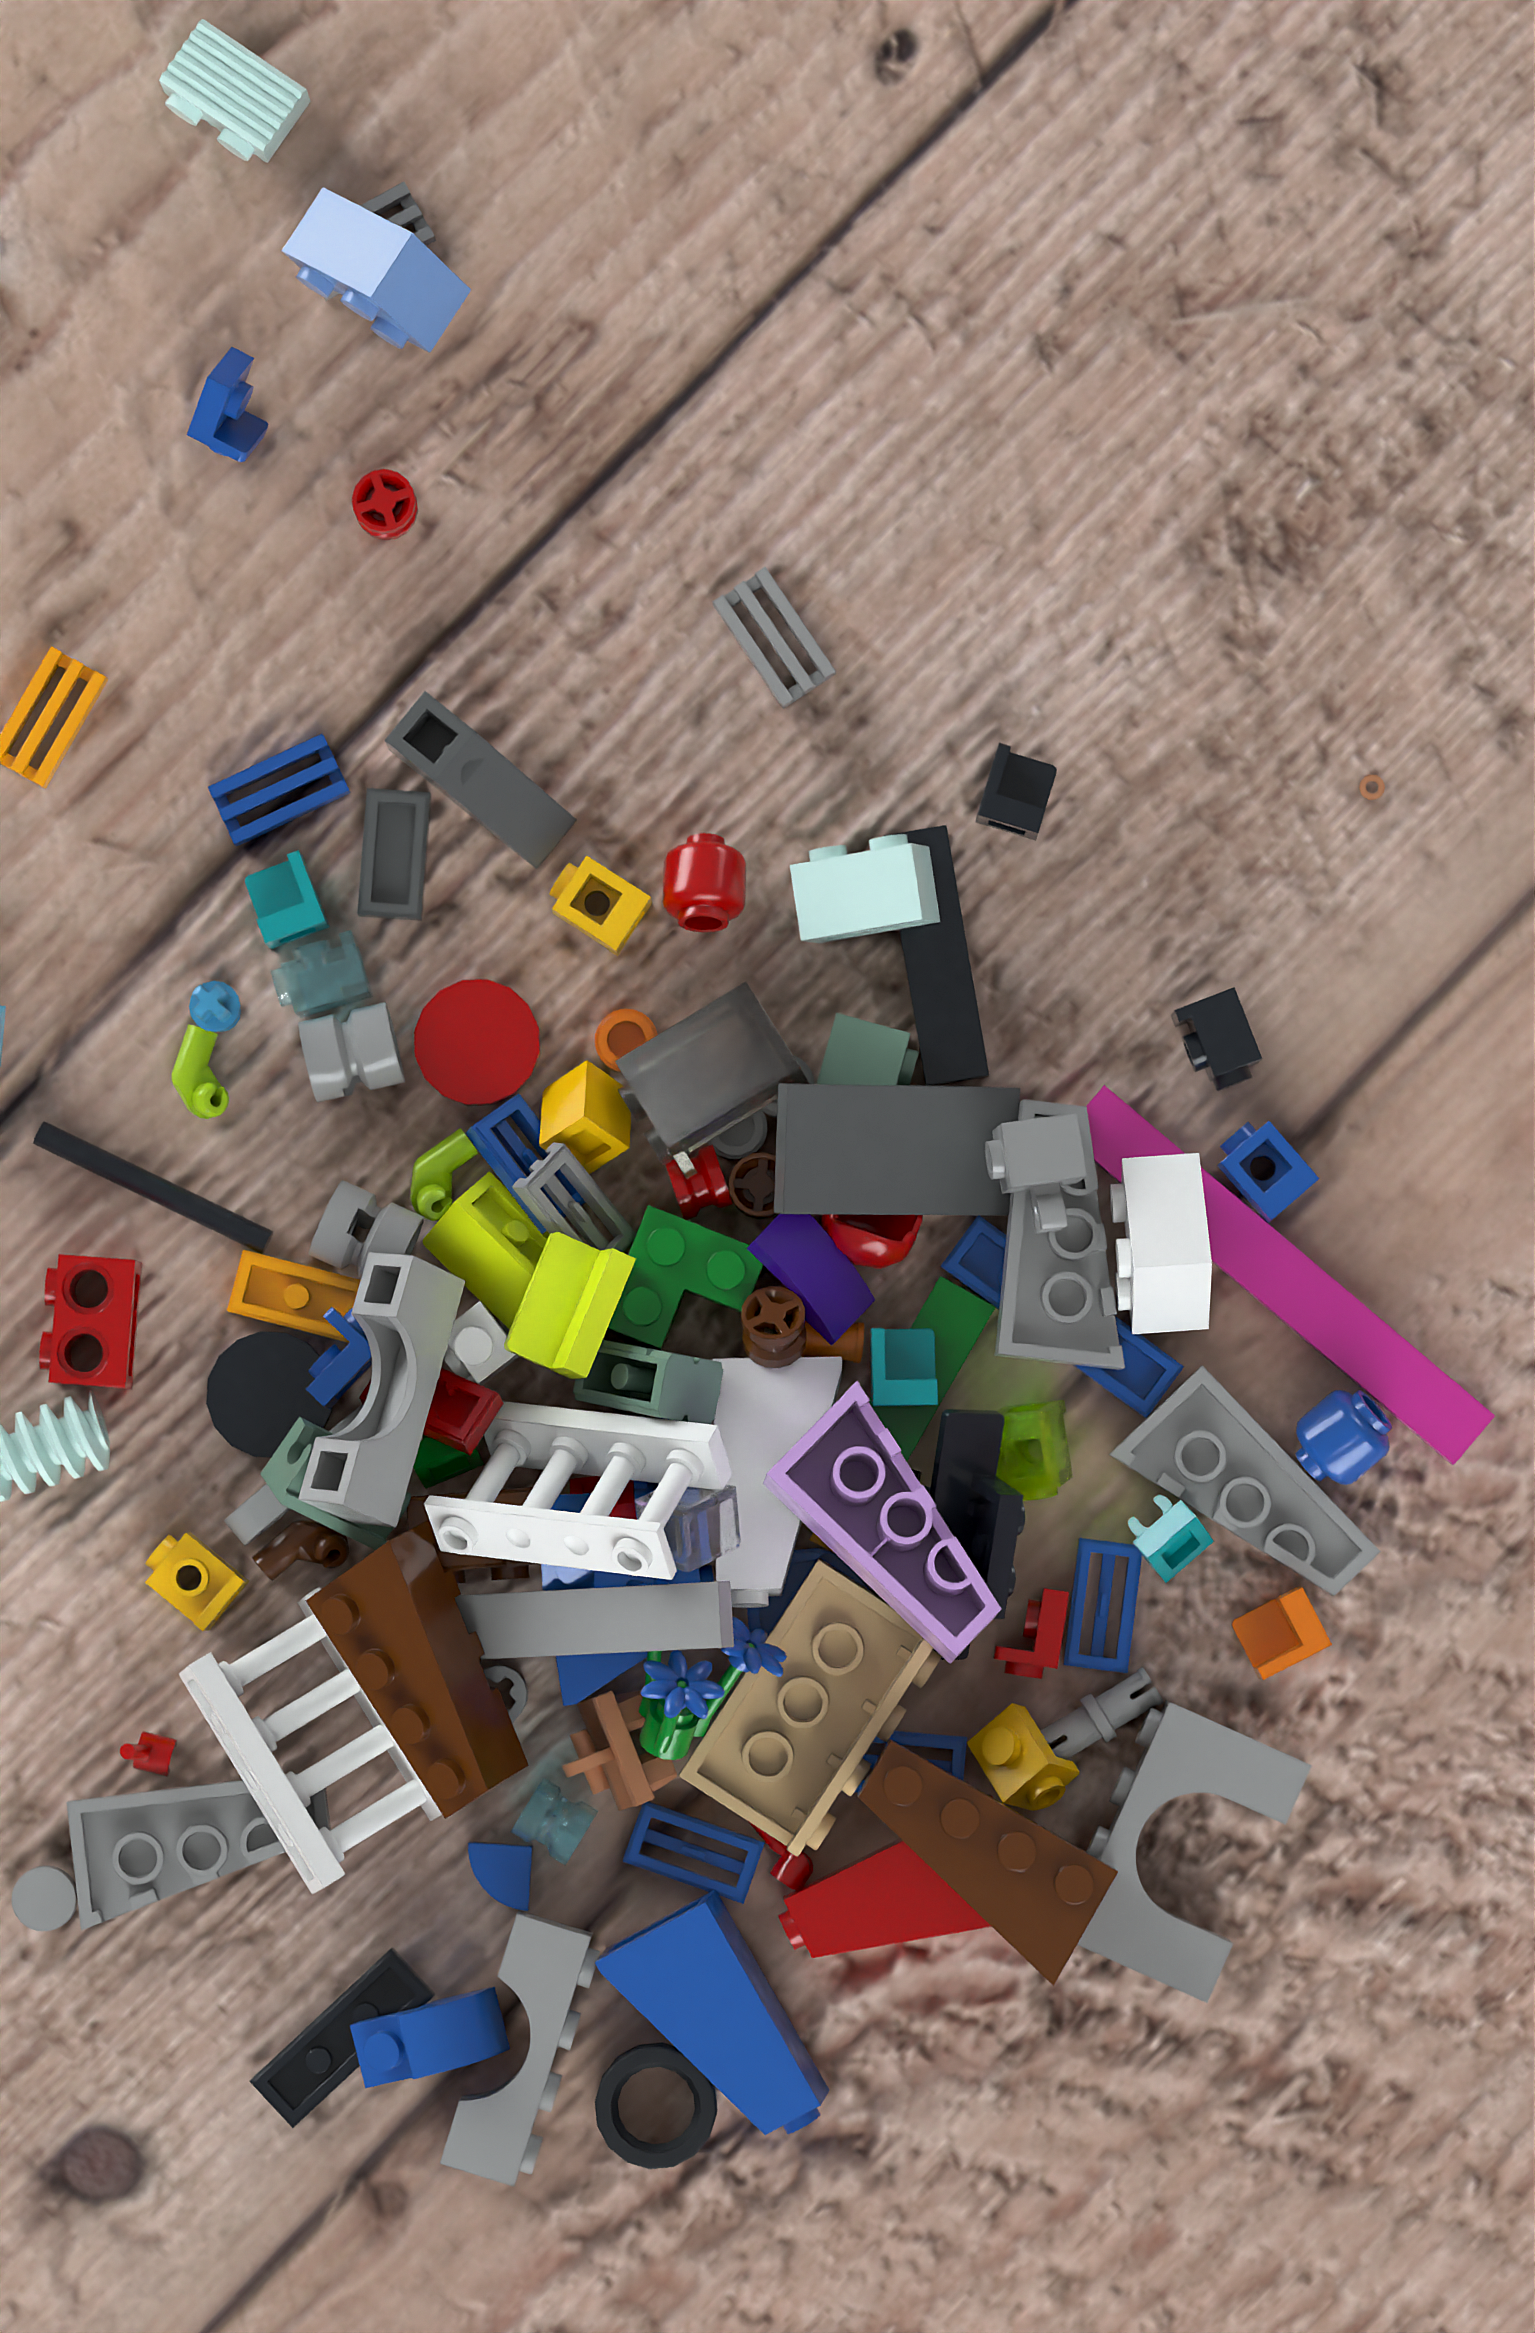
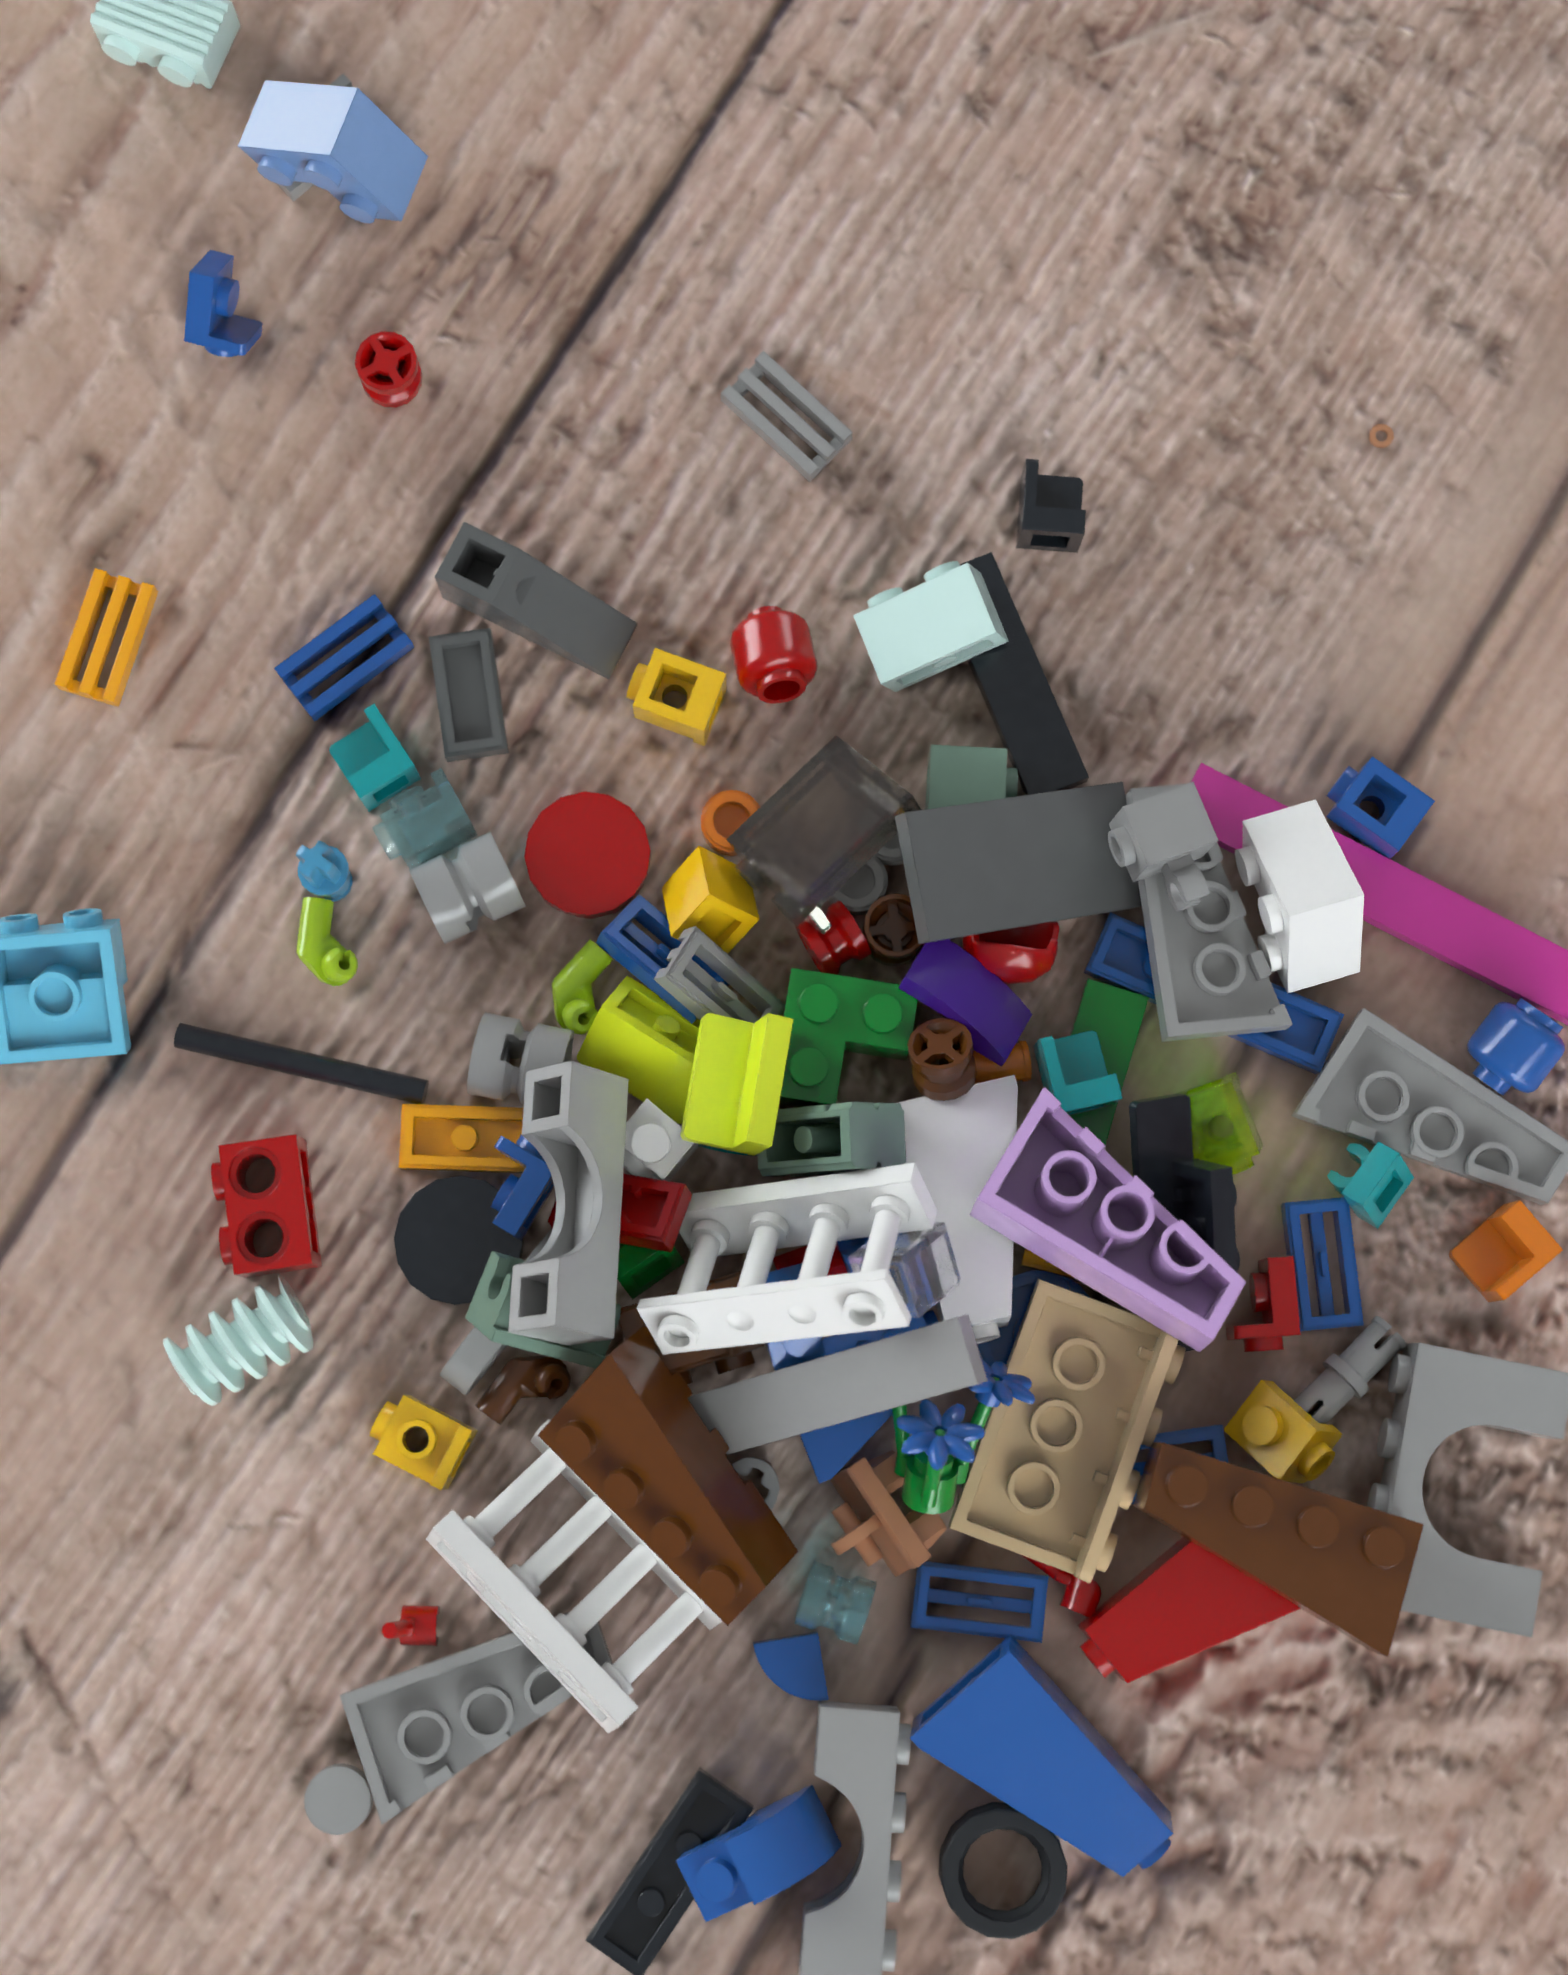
camera: 20 degrees left, 5 degrees down
black brick [1171,987,1262,1091] -> none

